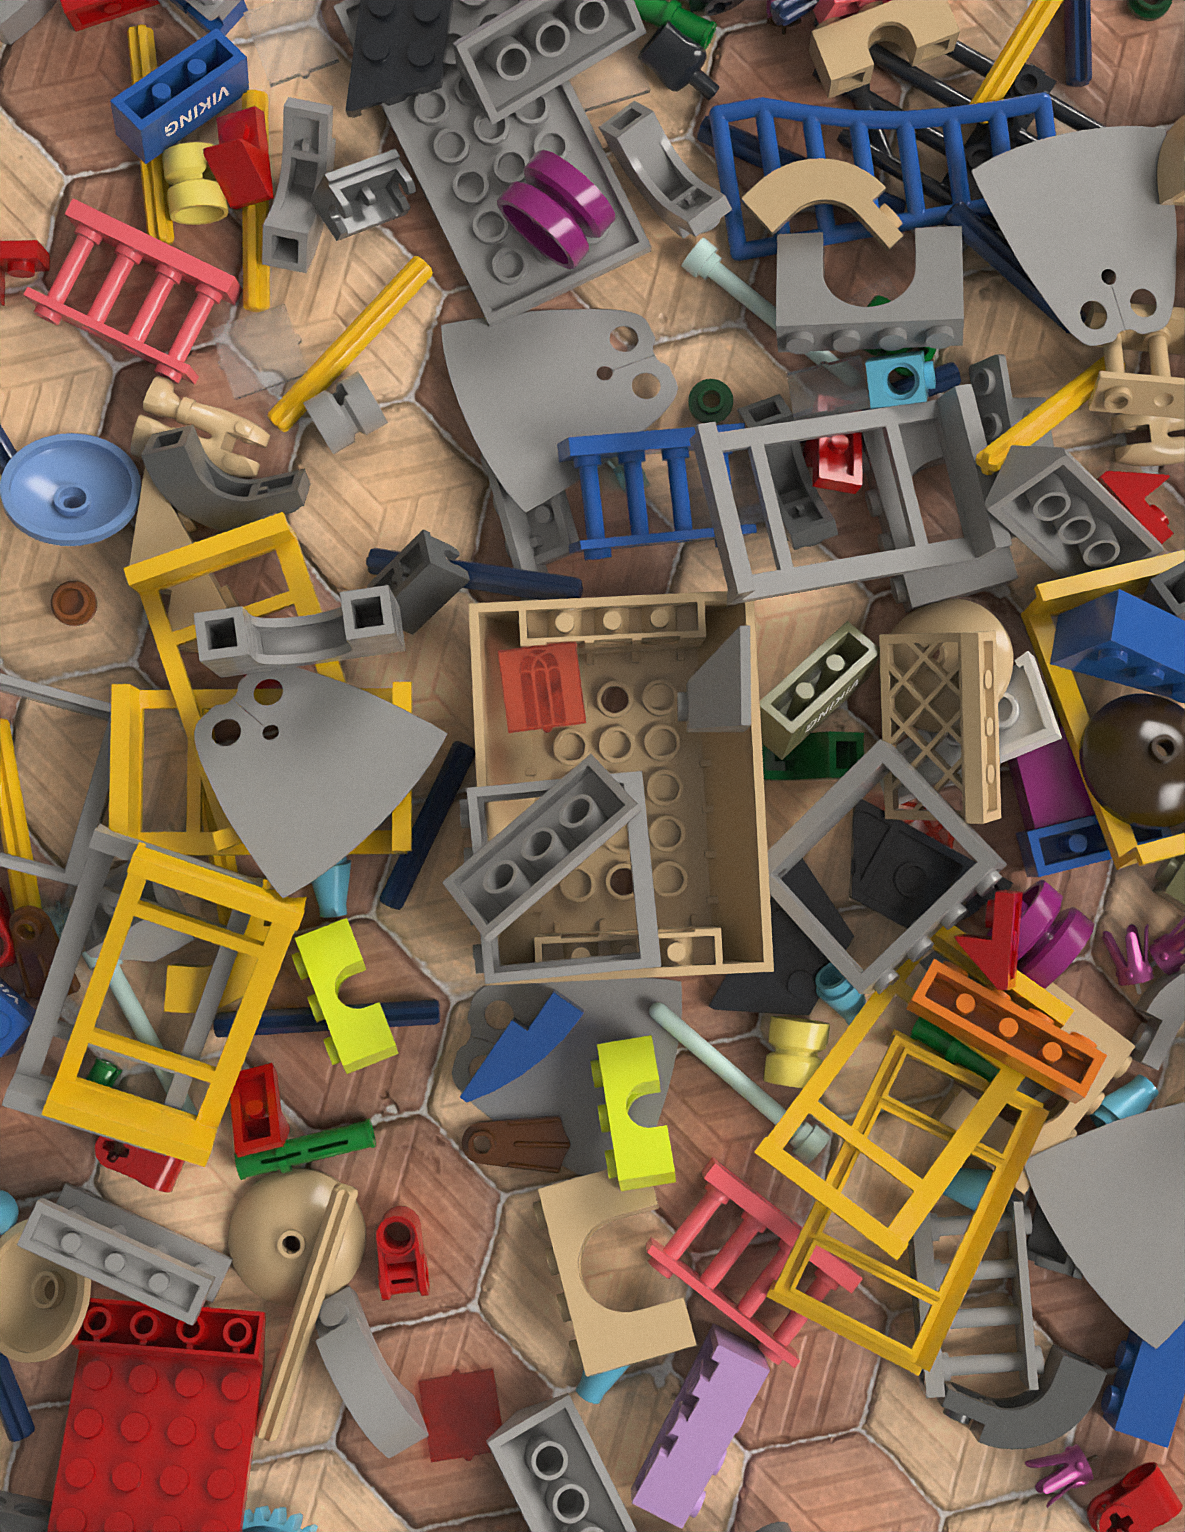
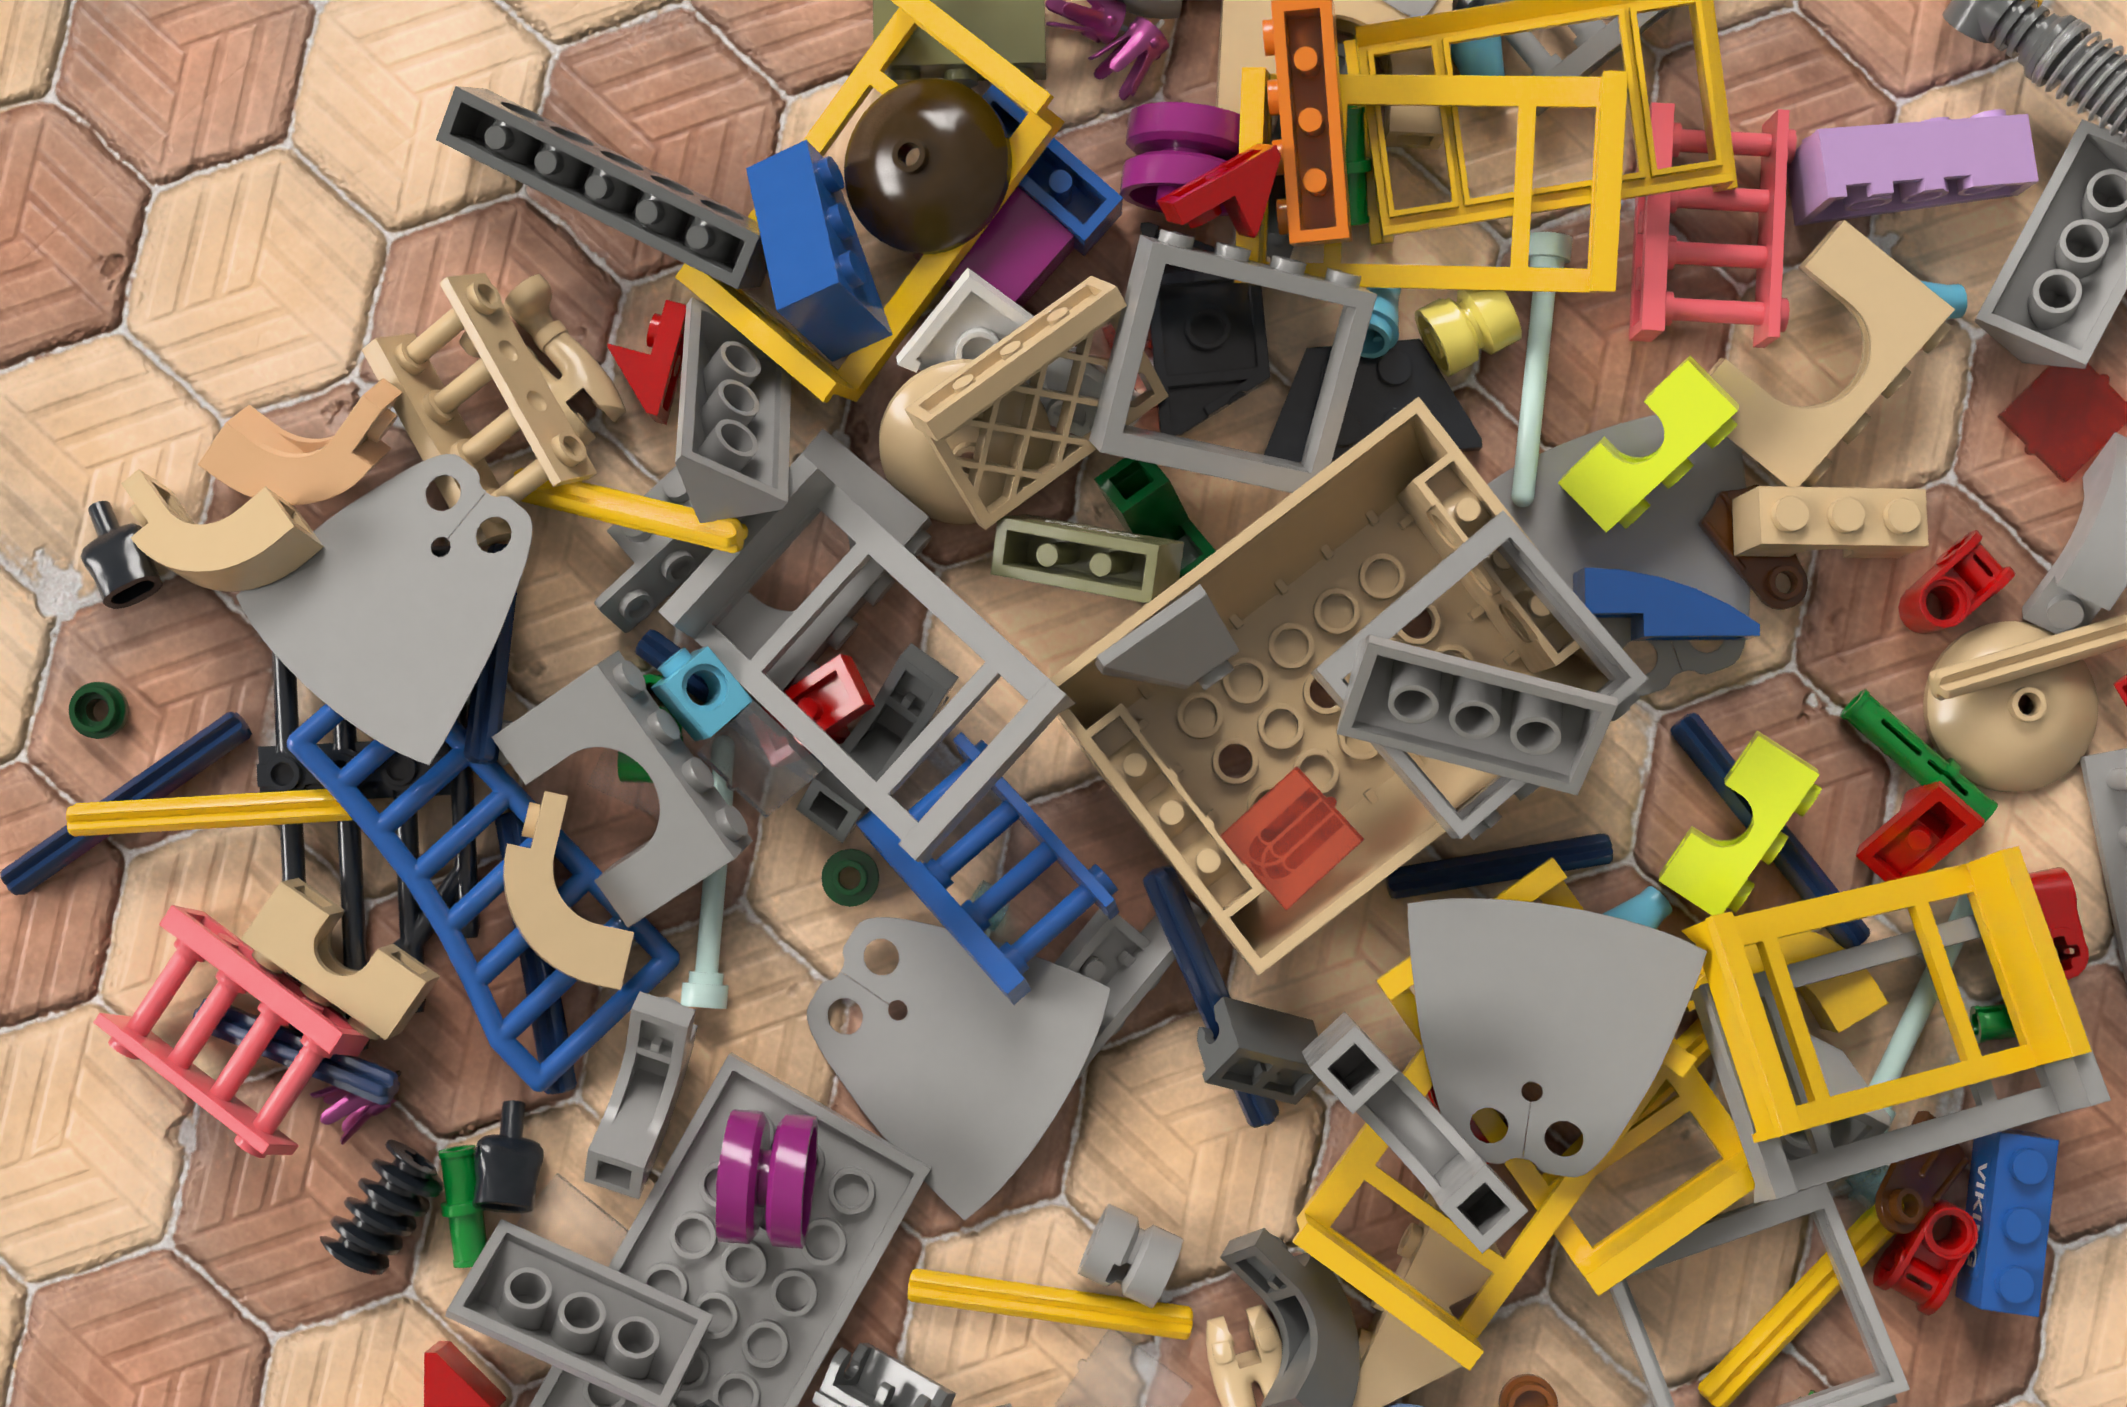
camera: 125 degrees left, 0 degrees up
none -> tan arch [1732,486,1929,558]

